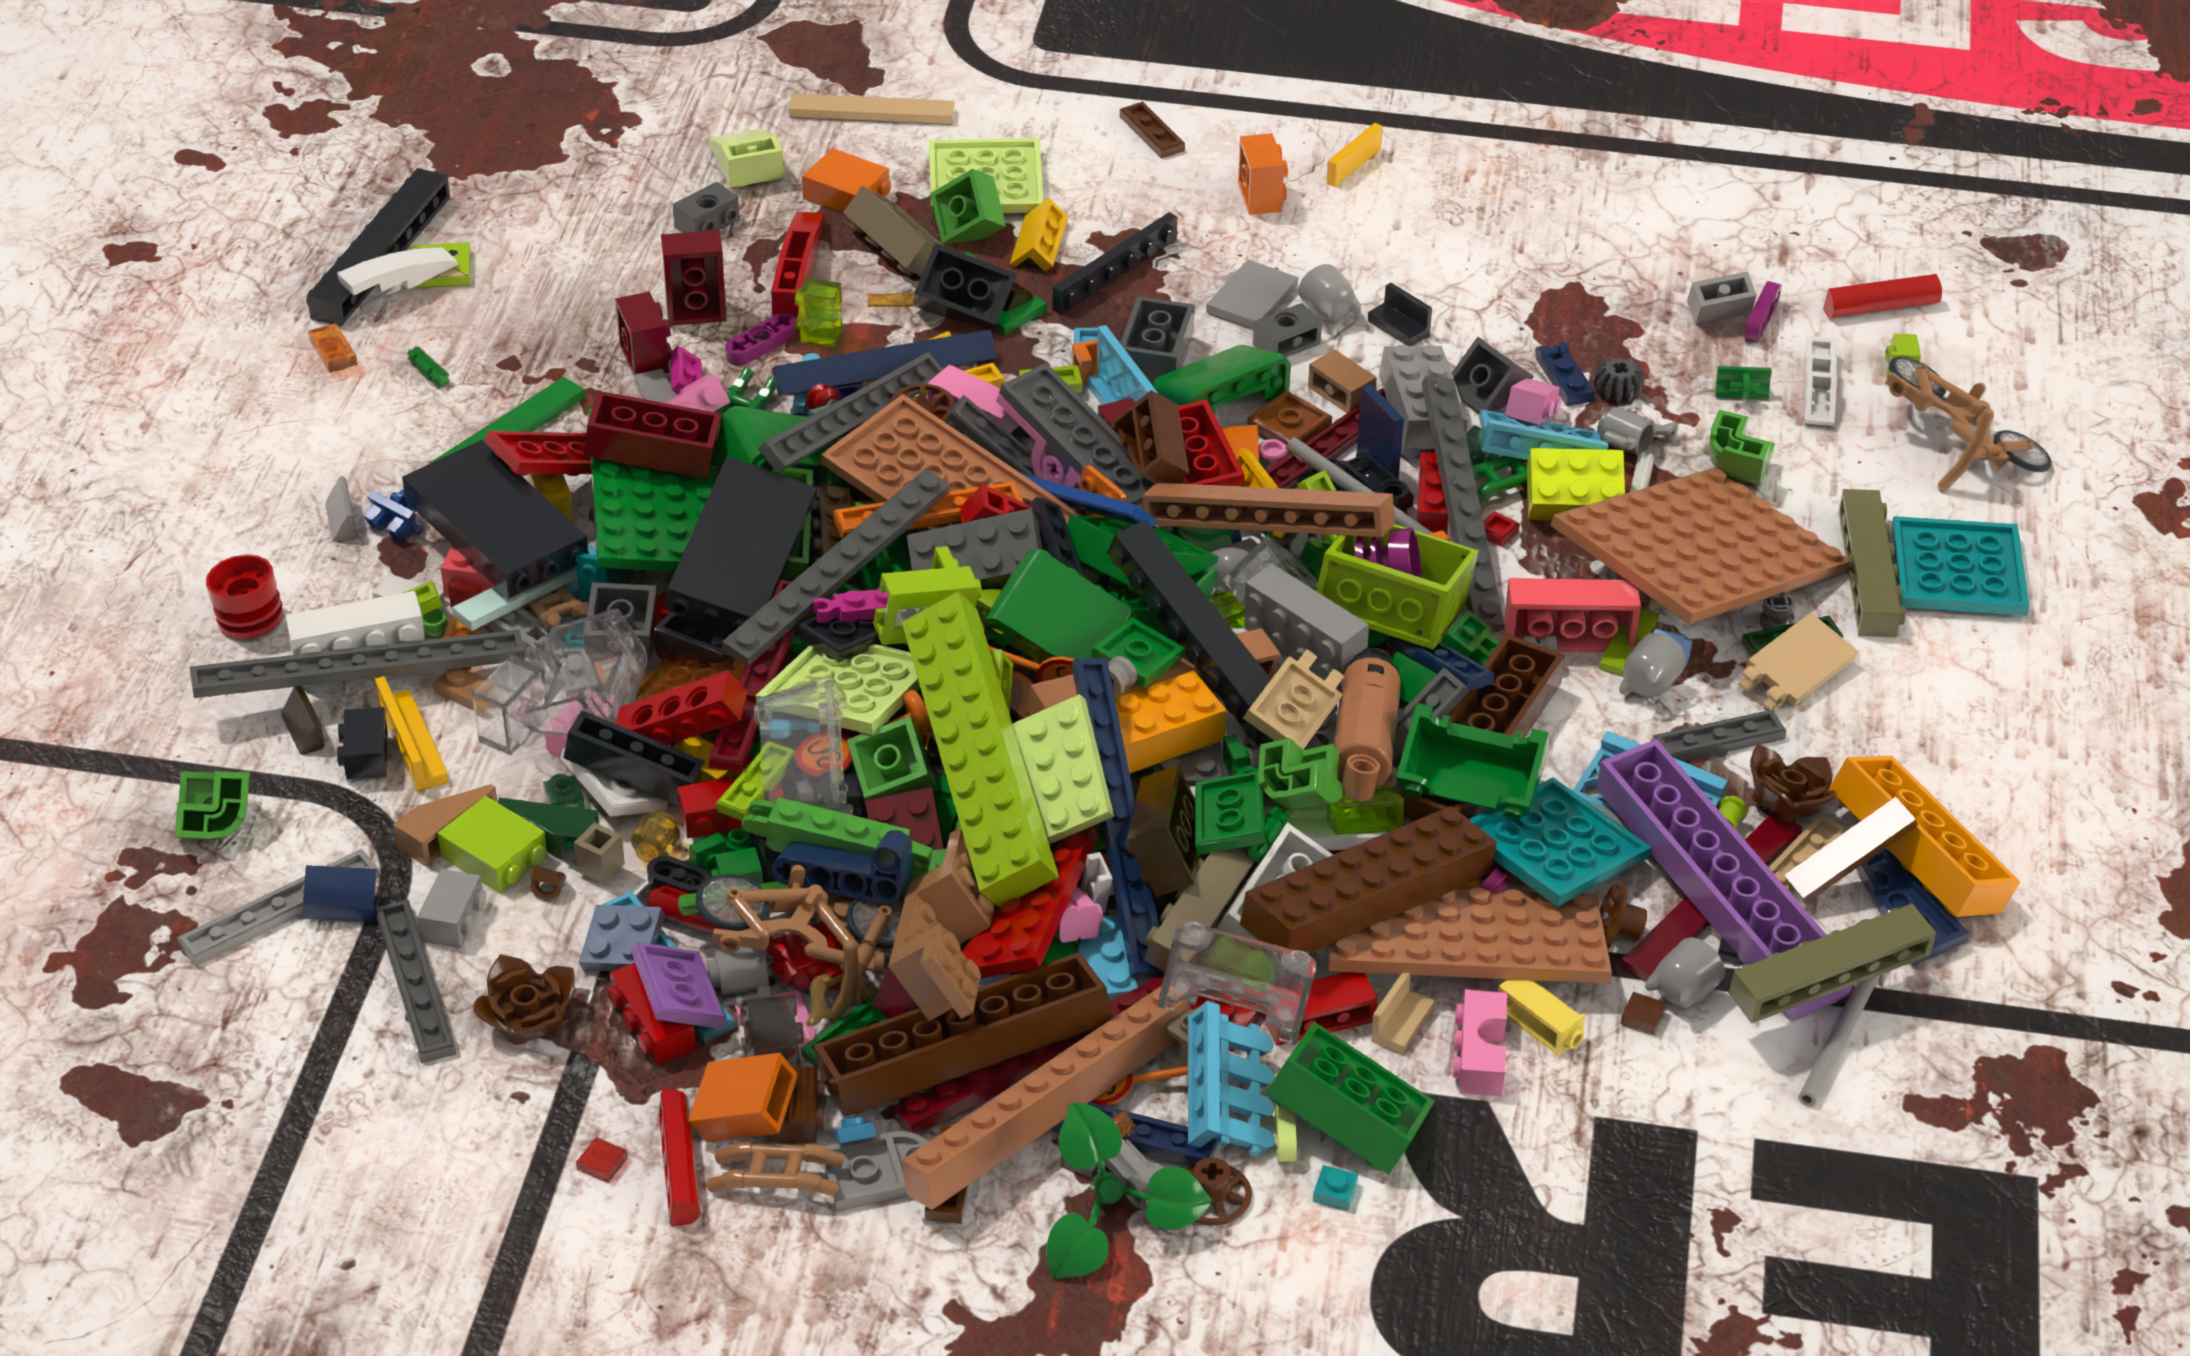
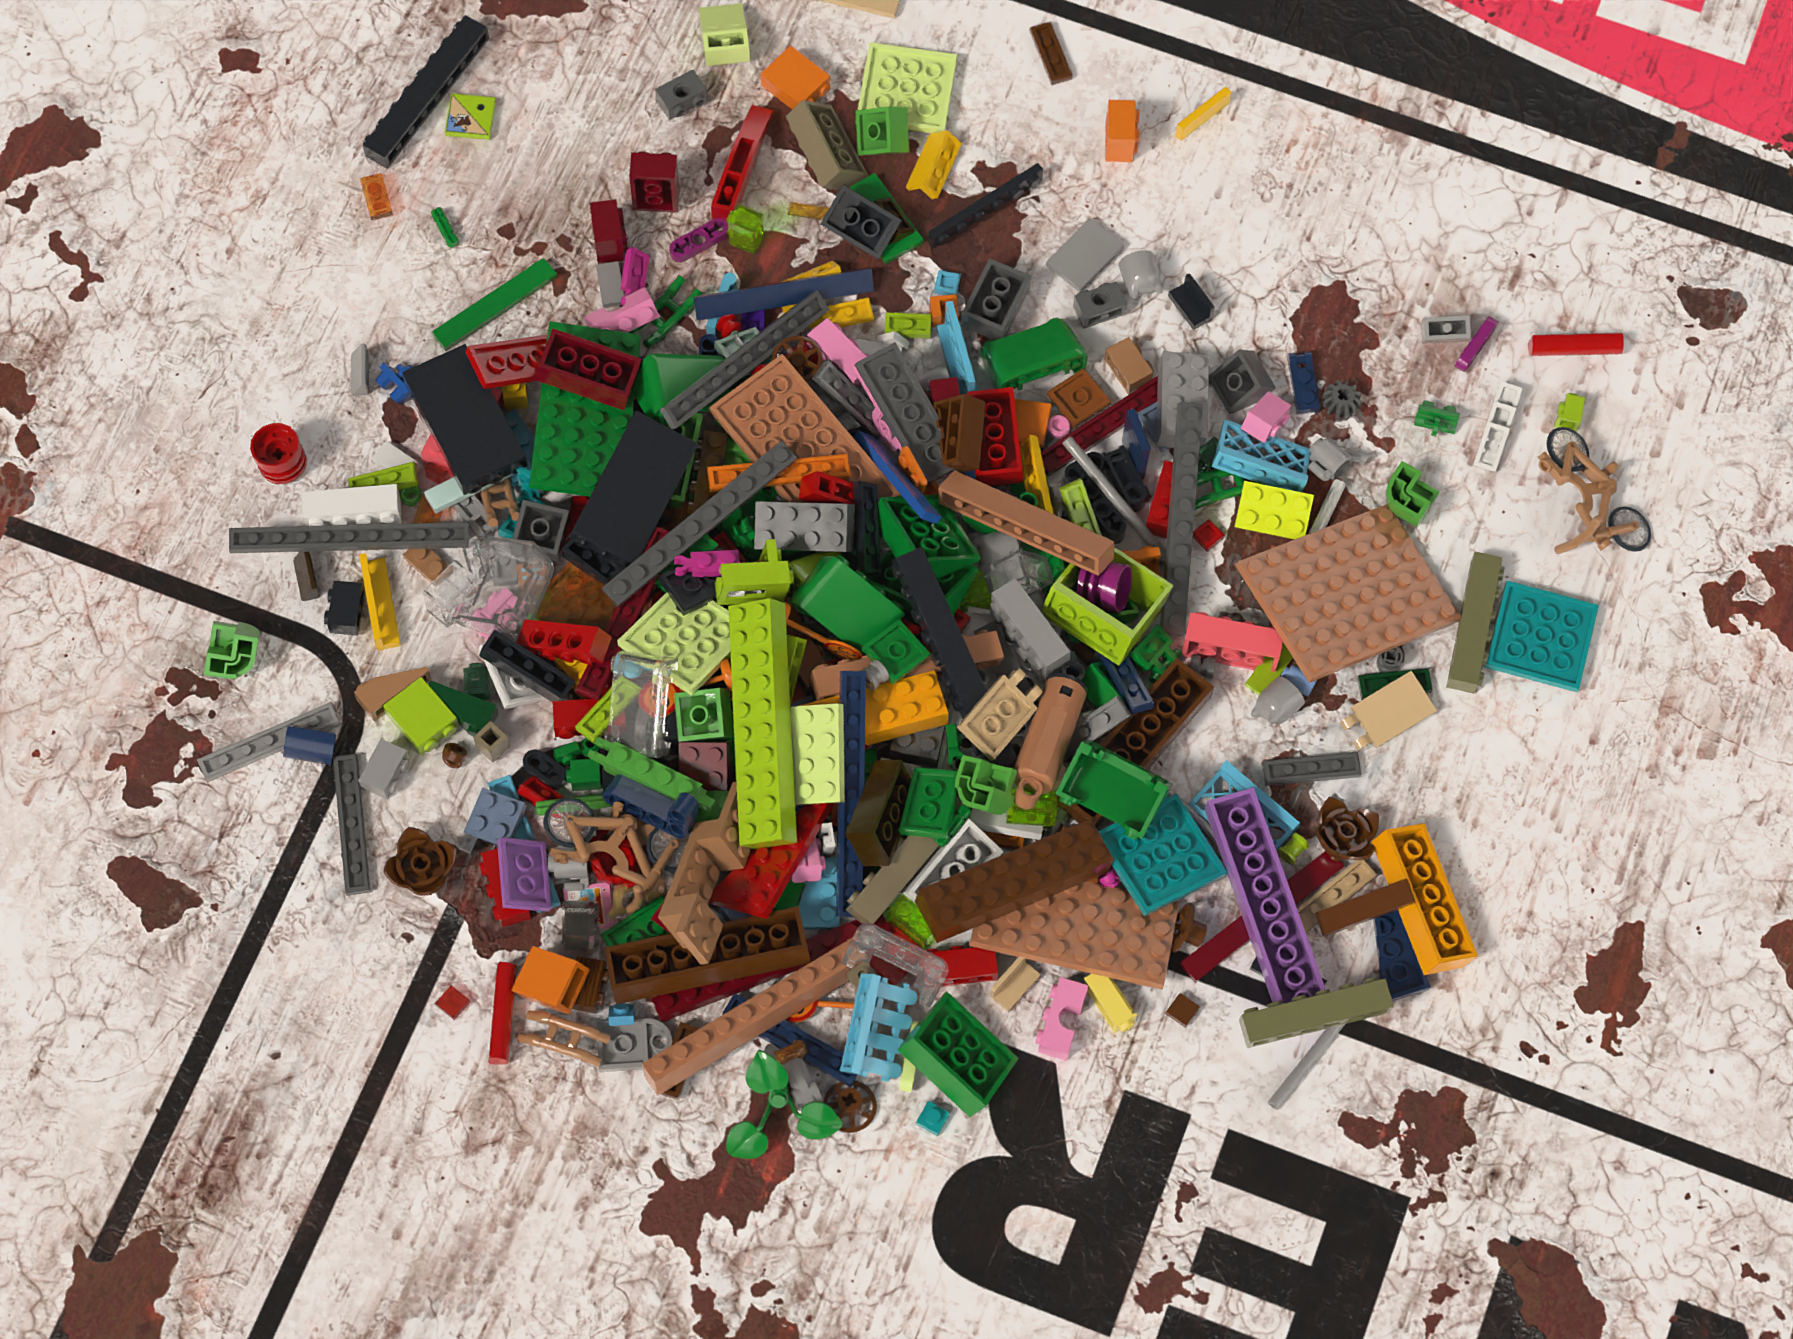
camera: 10 degrees right, 25 degrees up
white slope [337,247,458,295] -> none
clear yellow head [630,811,681,863] -> none
light grey piece [1645,937,1725,1008] -> none

